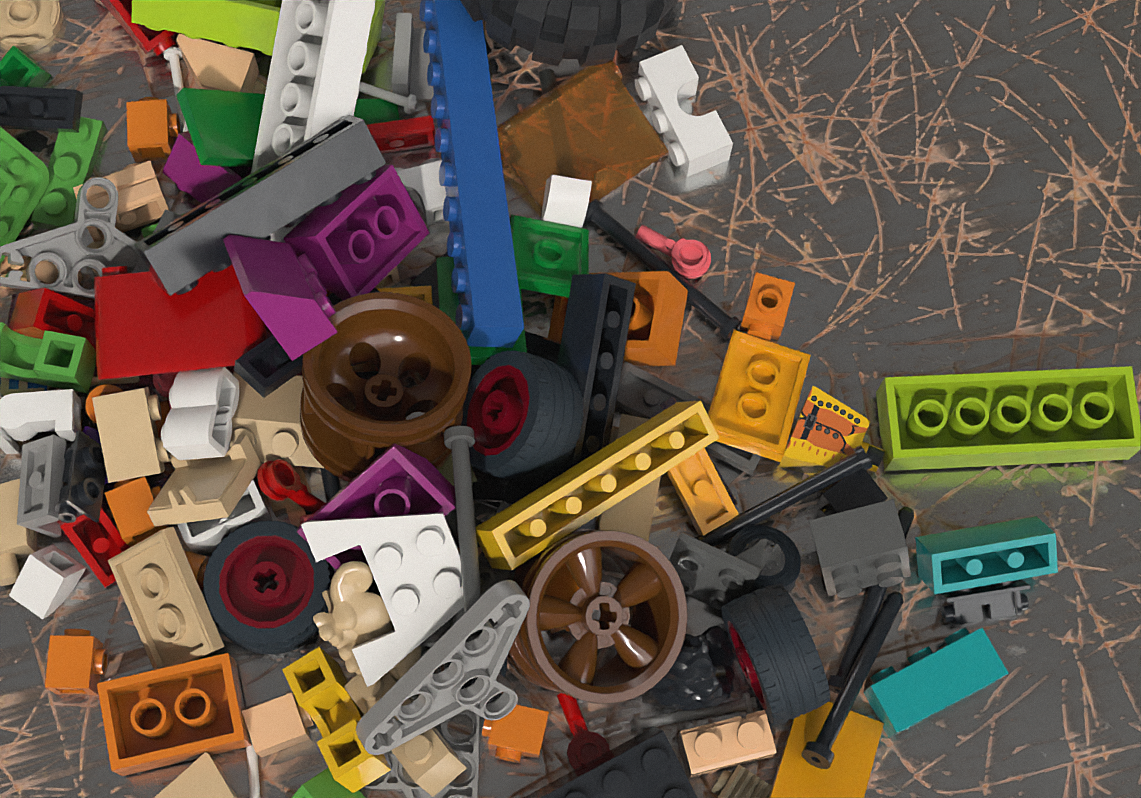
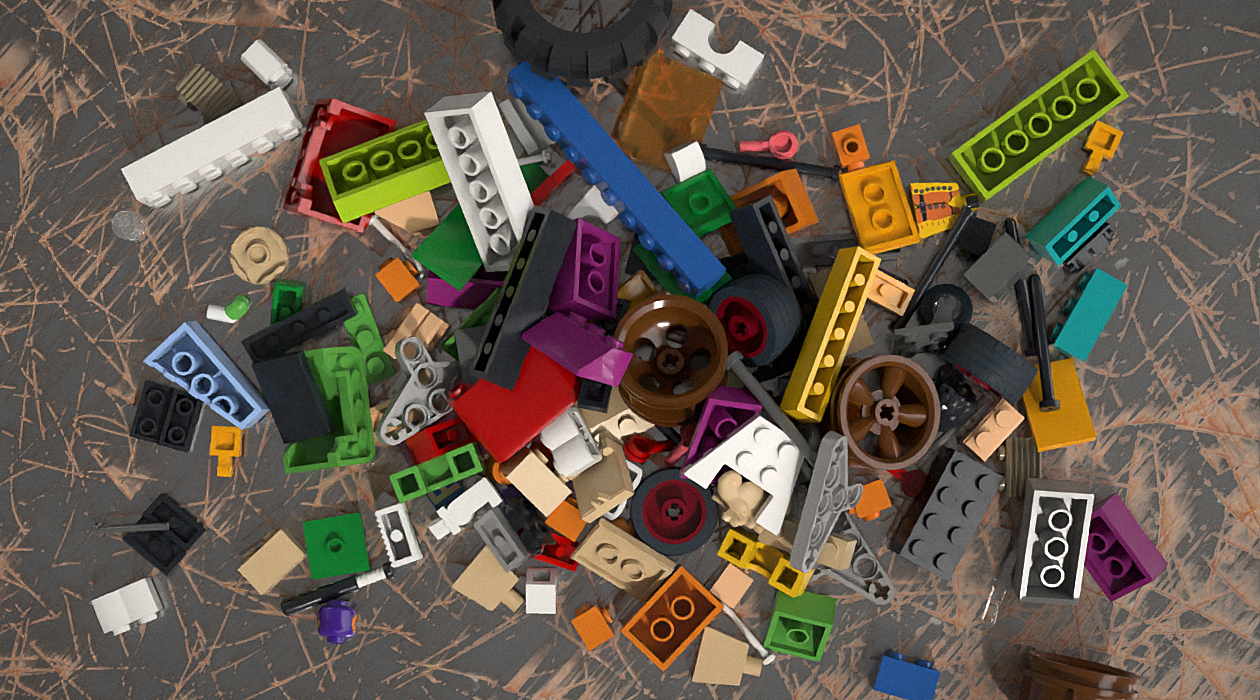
camera: 20 degrees left, 15 degrees up
none -> light orange plate [1081,120,1124,176]

